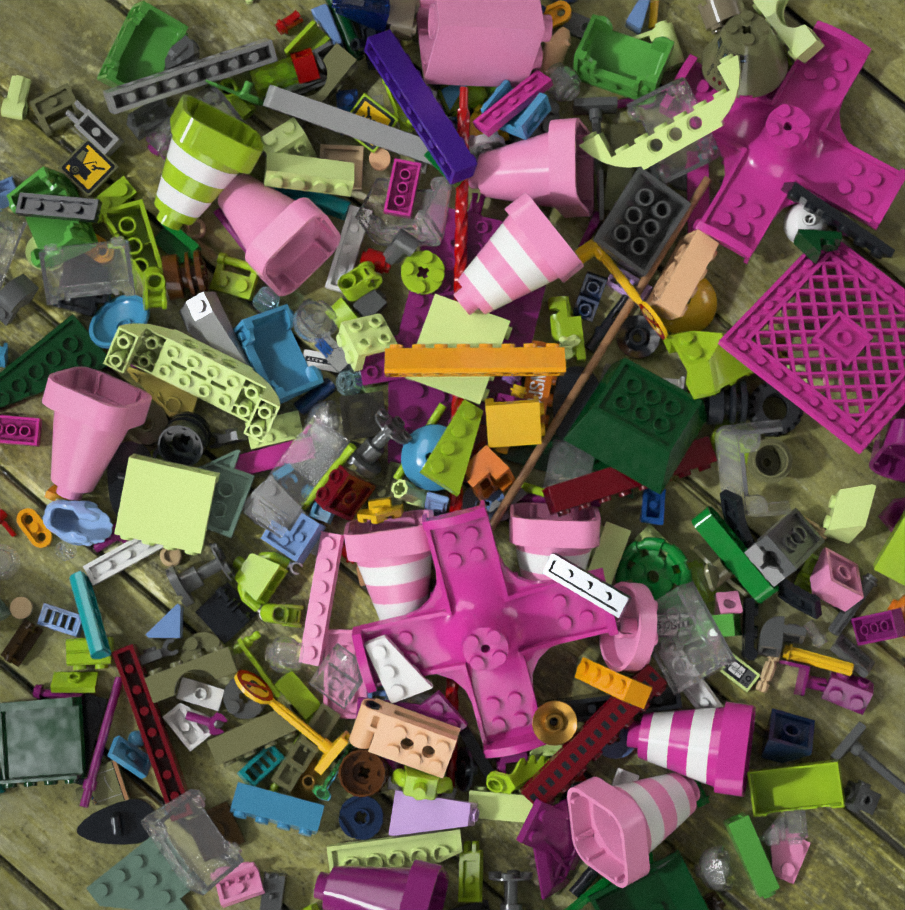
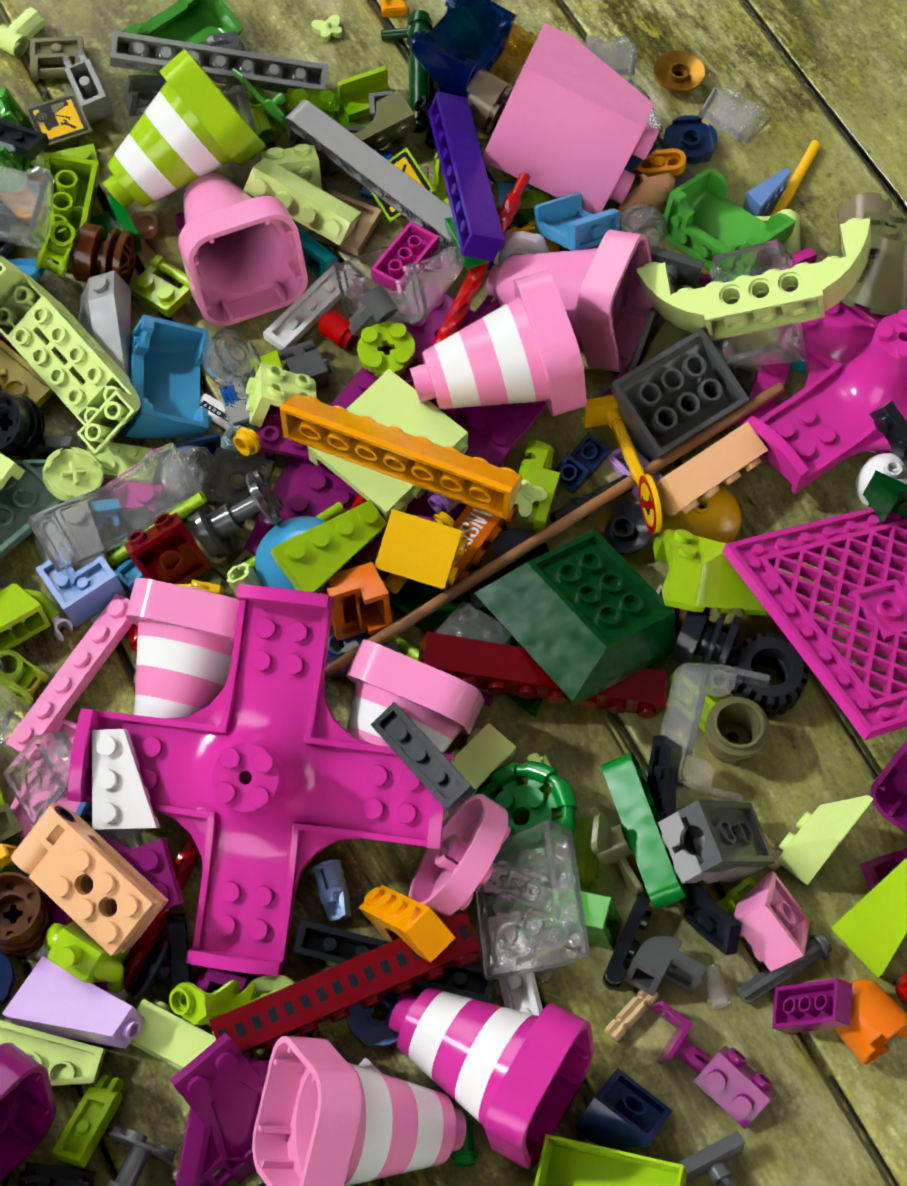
camera: 15 degrees right, 20 degrees down
clear light blue piece [253,286,280,313] -> none
red pin [275,10,303,35] -> none
red panel [290,47,320,84] -> none
medium blue slope [311,3,344,48] -> none
lime piece [338,261,383,301] -> none
light nougat tile [369,148,391,171] -> none
dark pink plate [473,69,553,137] -> none
pearl gold dish [532,700,577,746] -> none
blue slope [639,489,666,525] -> none
tile [712,648,760,692] -> none
bright pink bracket [714,591,743,615] -> none
yellow axle [782,644,854,676] -> none
dark grey plate [830,634,875,678] -> none
none -> yellowish green tile [42,447,104,503]
none -> yellow plate [233,427,260,456]
none -> light blue hinge [313,860,352,923]

